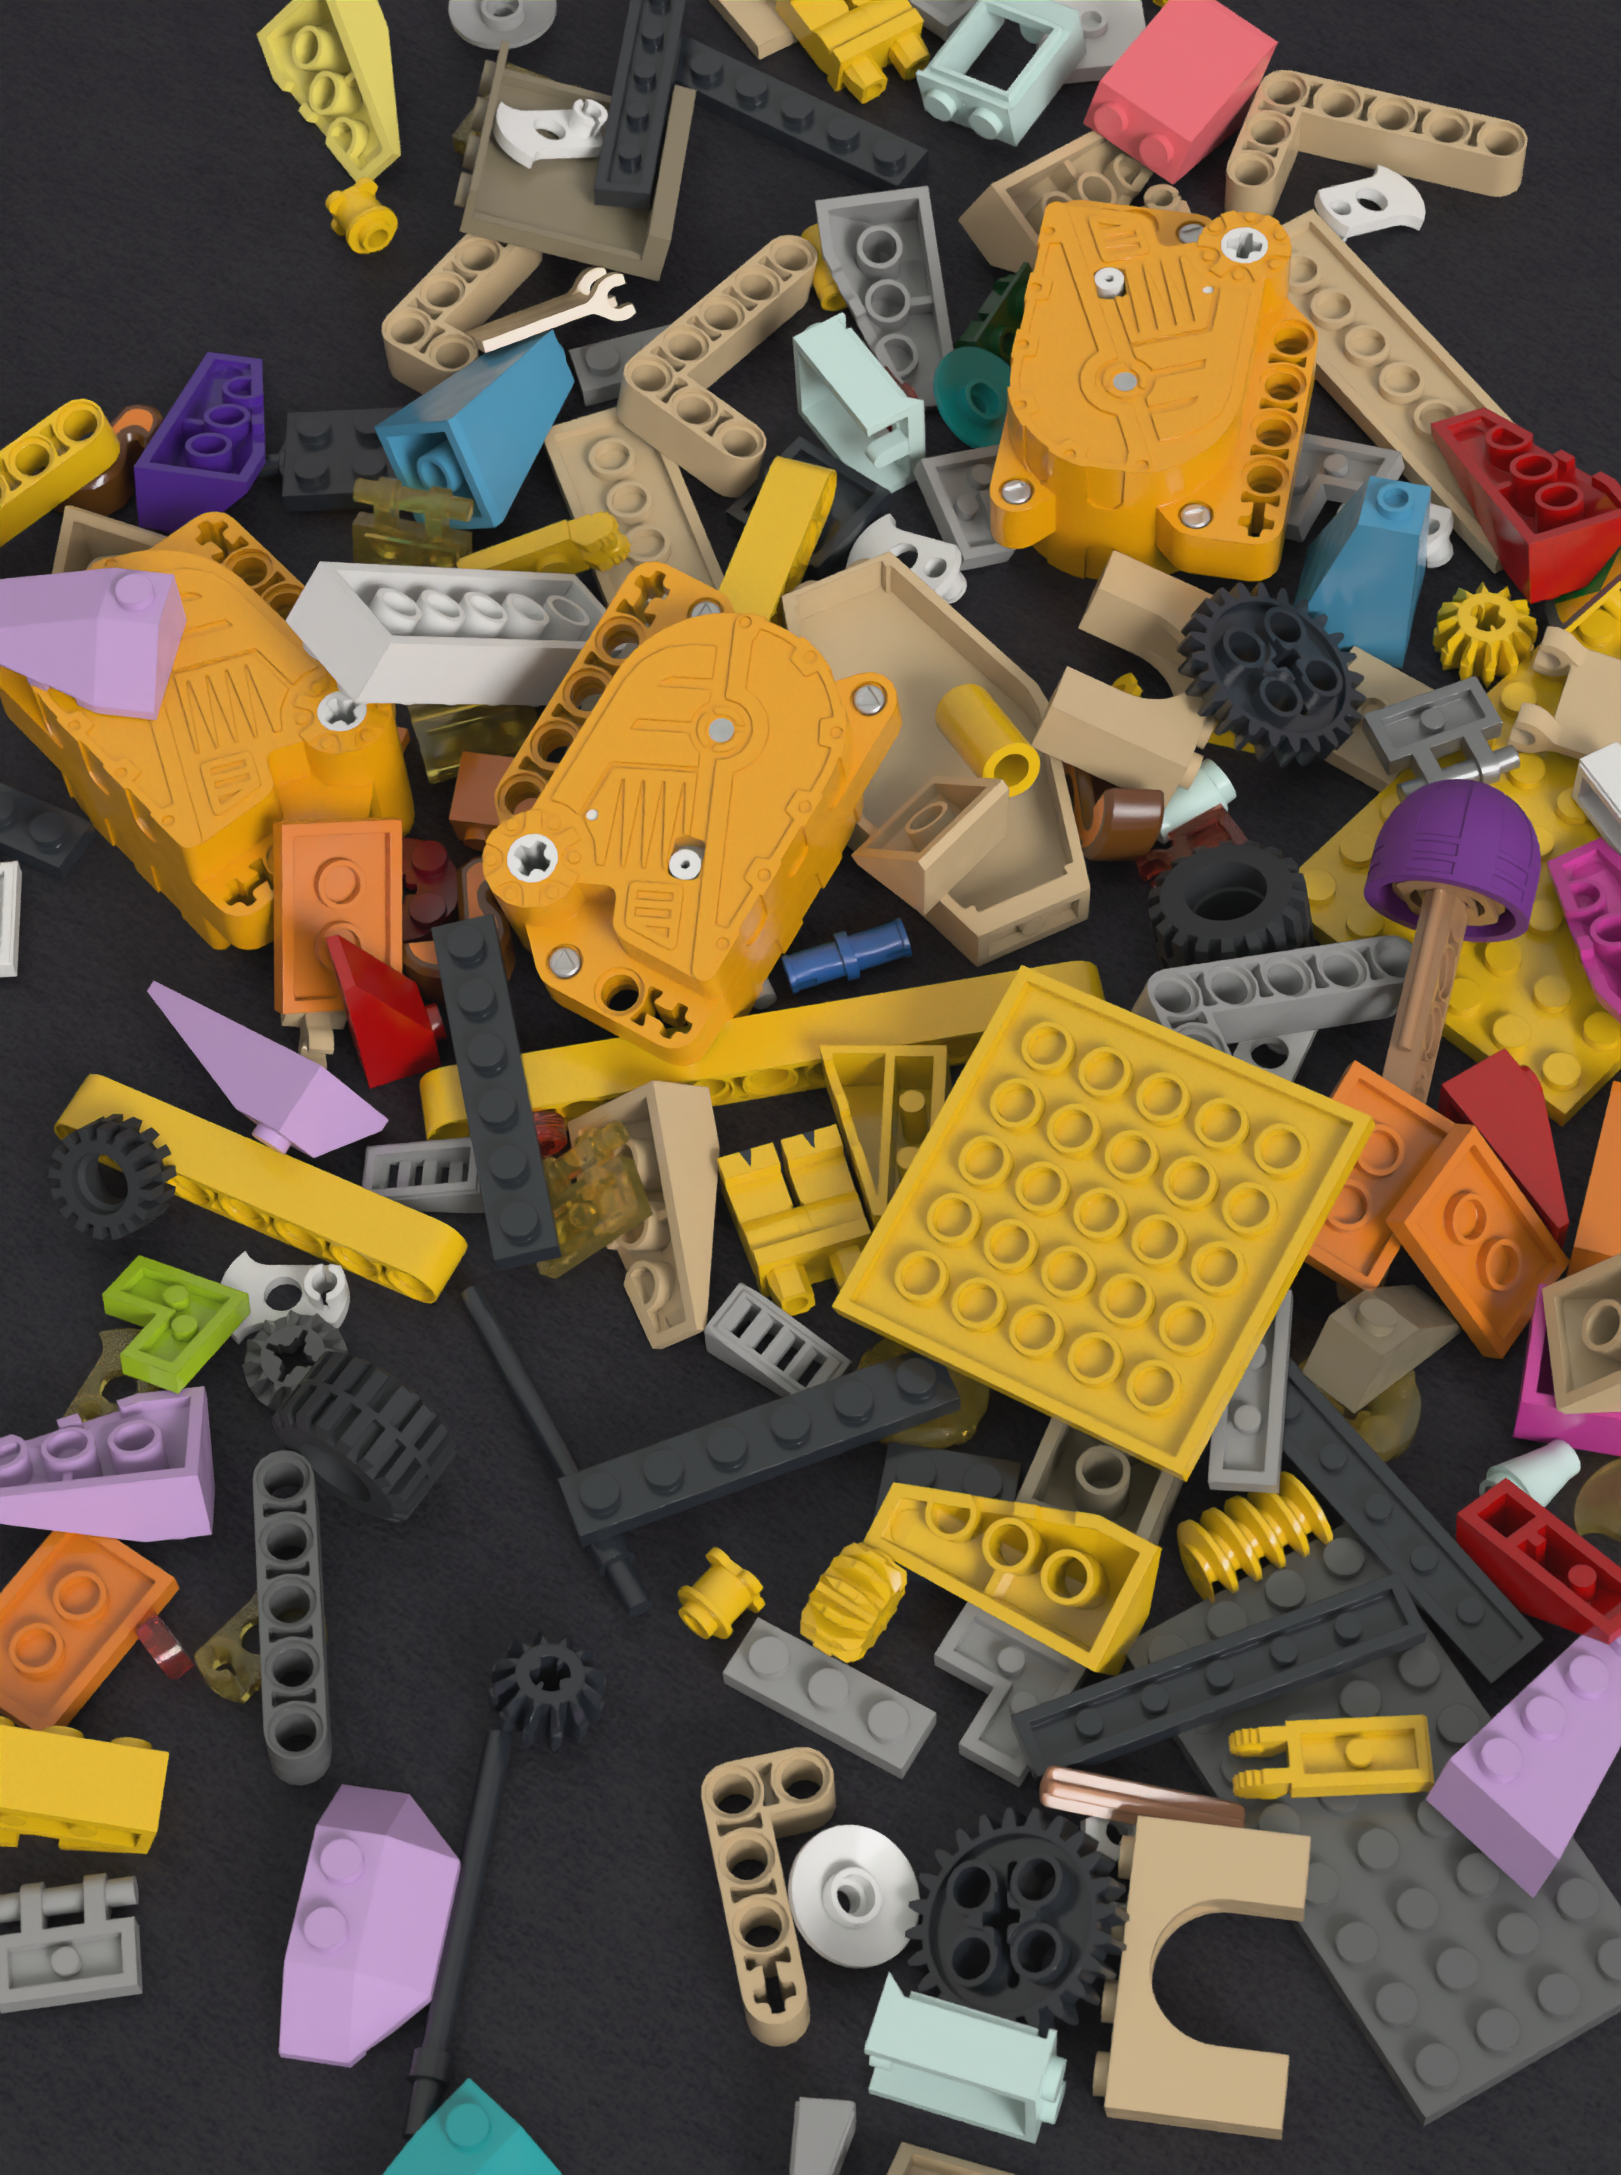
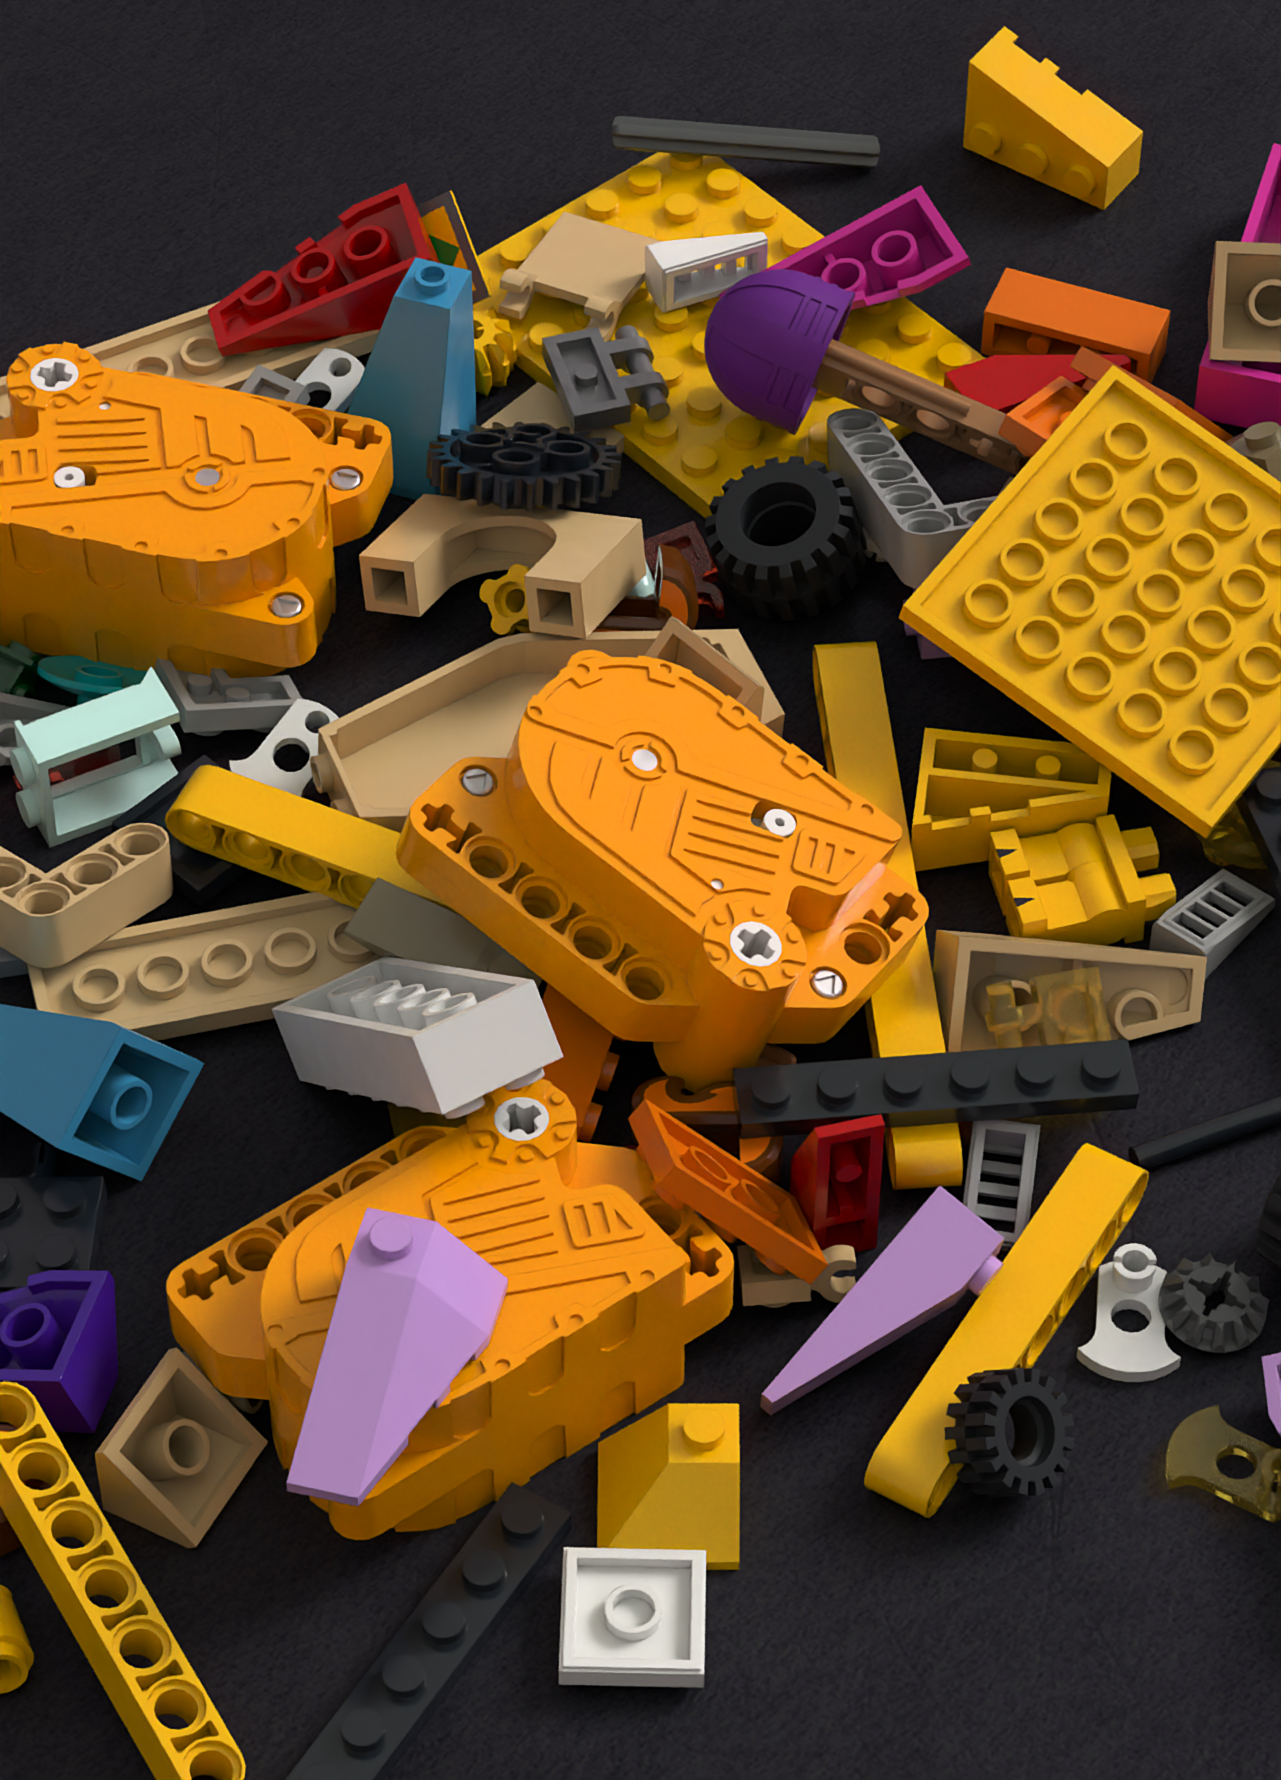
camera: 90 degrees left, 10 degrees down
lime plate [102,1255,251,1394] -> none
clear yellow plate [352,477,474,568] -> none
yellow hinge [456,510,631,574] -> none
yellow brick [935,684,1040,798] -> none
none -> yellow slope [597,1403,740,1570]

